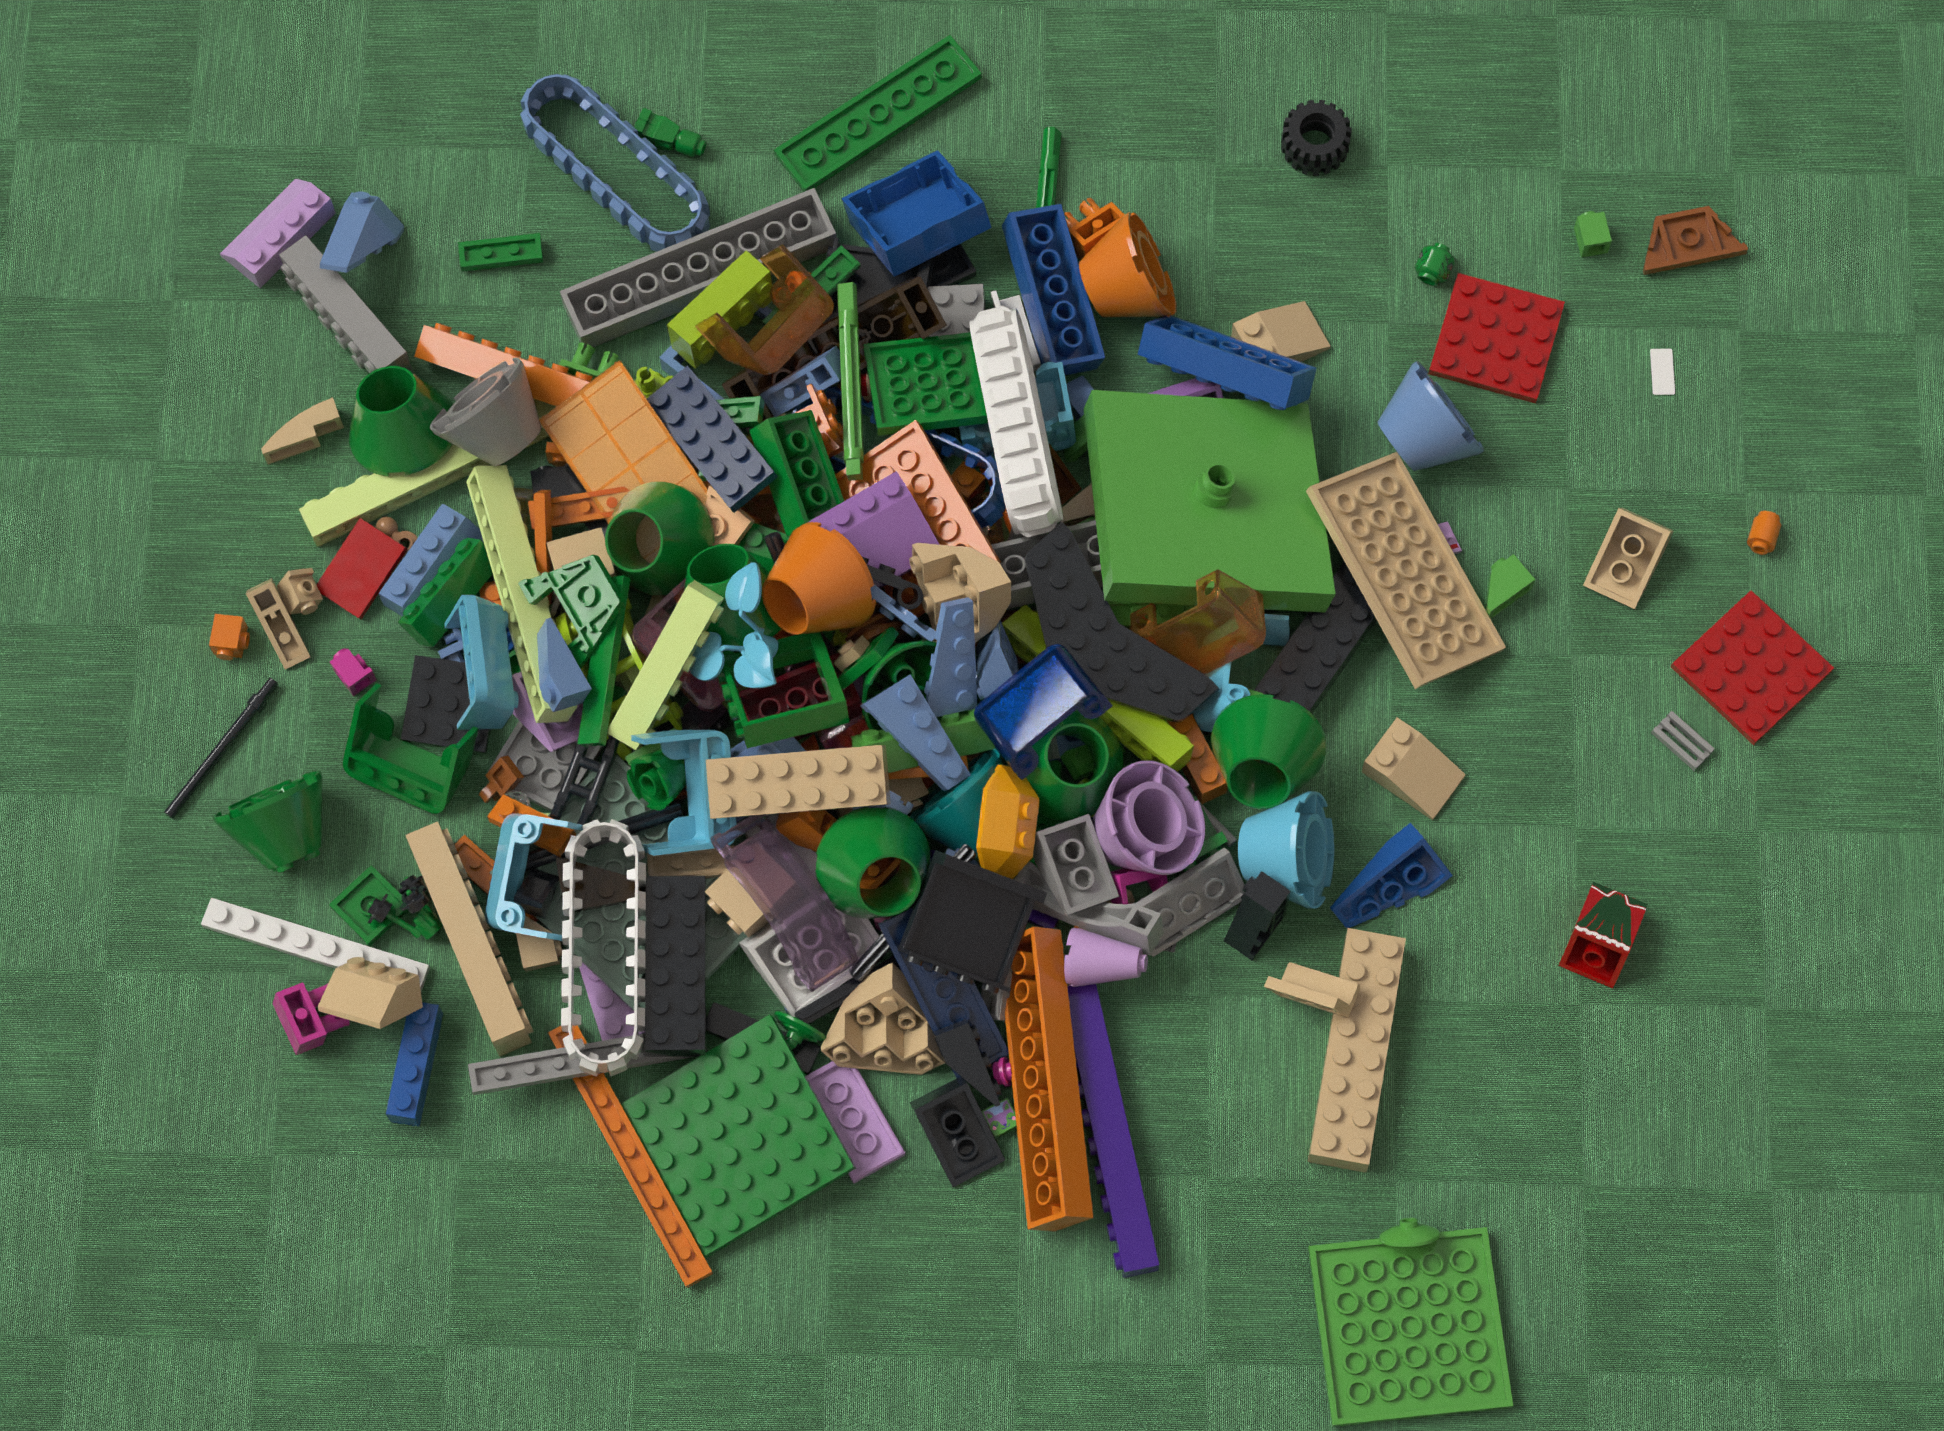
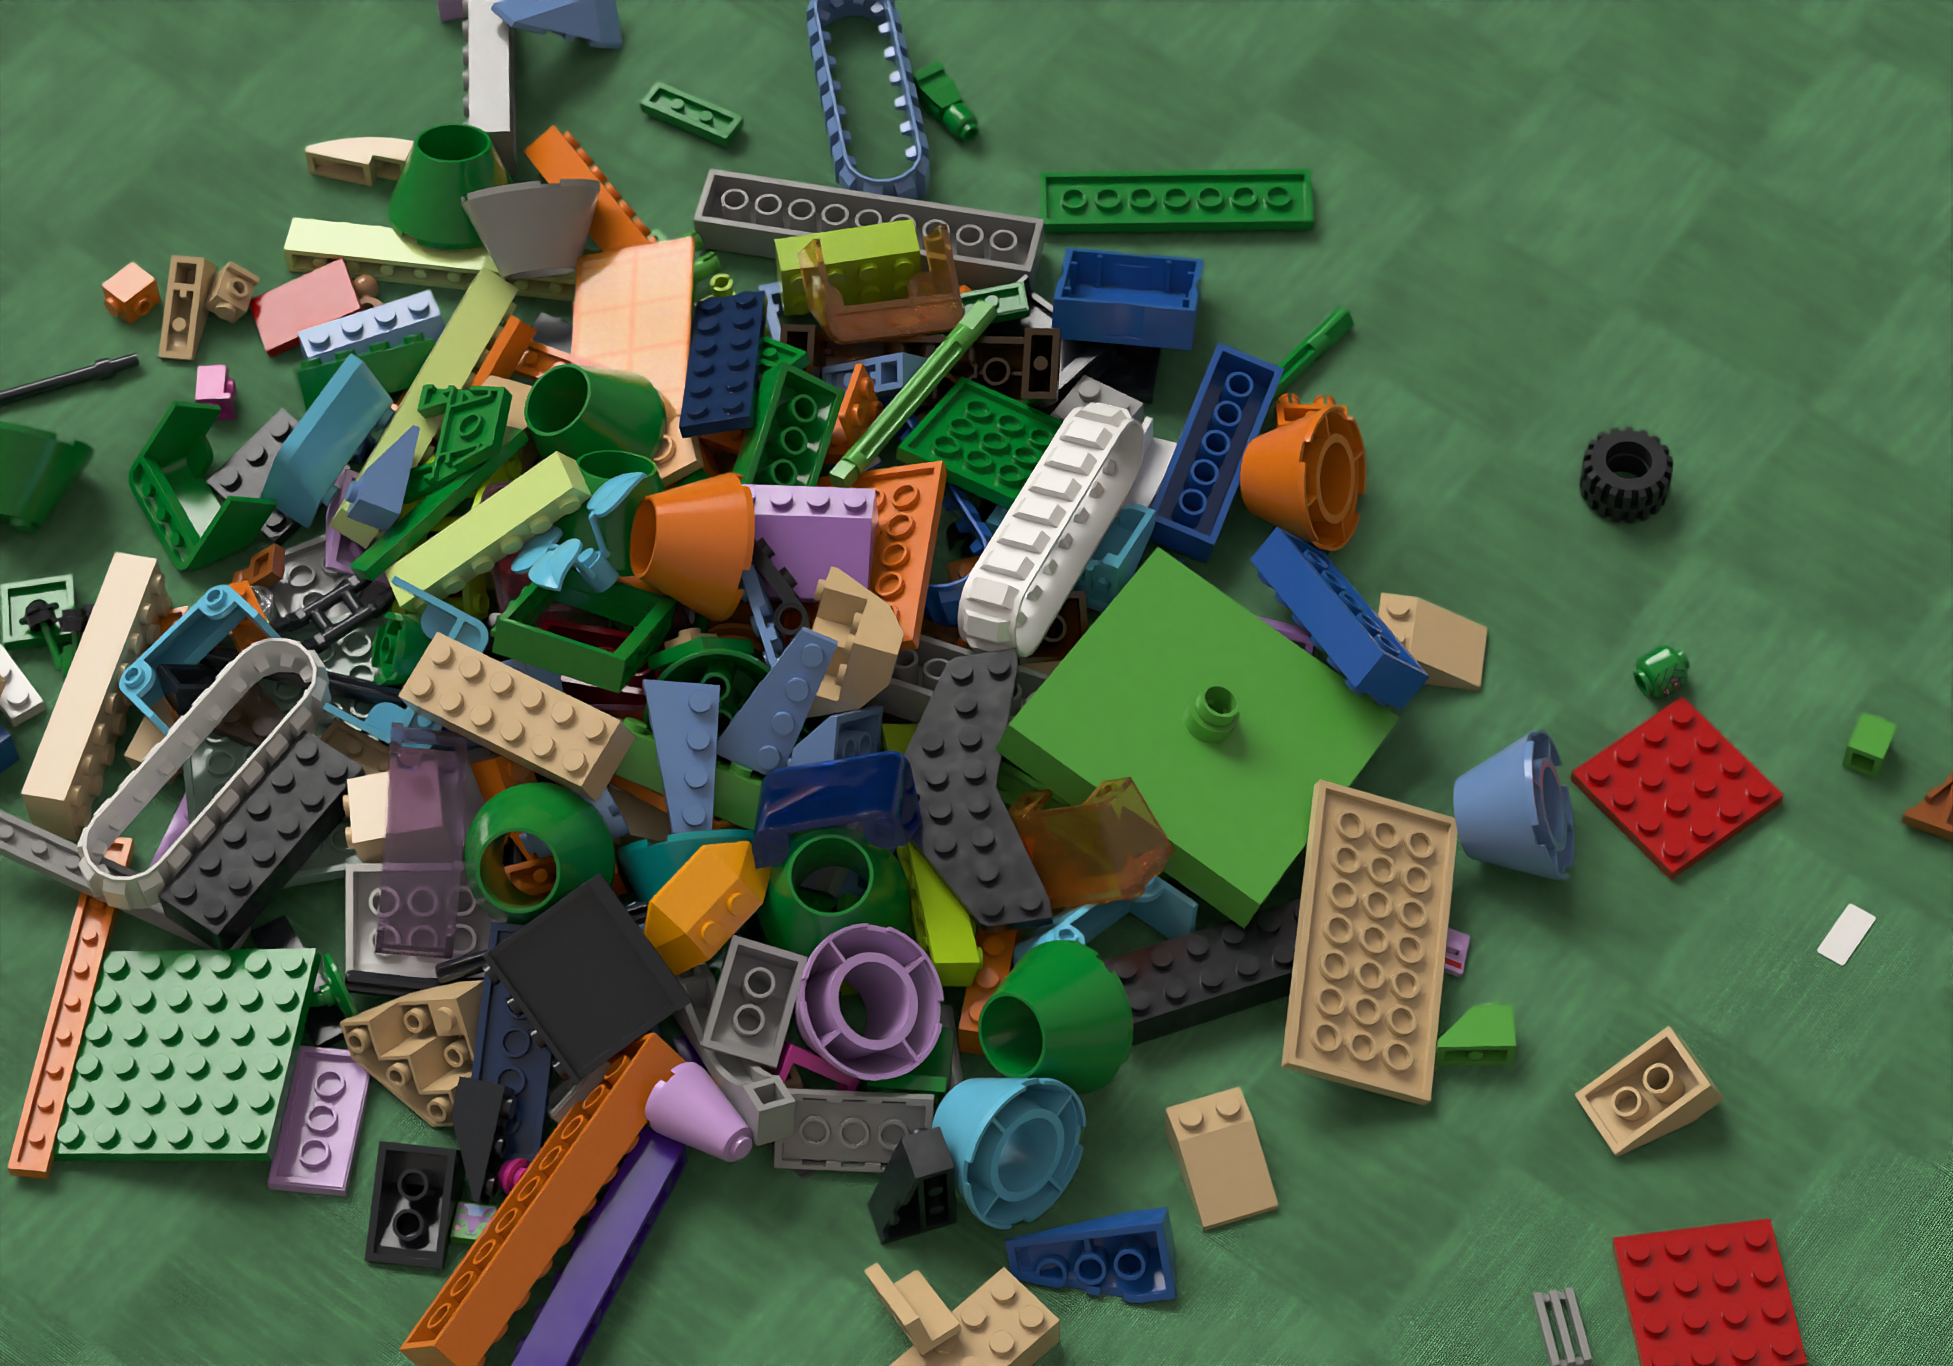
camera: 35 degrees right, 15 degrees down
orange brick [1747,511,1781,555] -> none

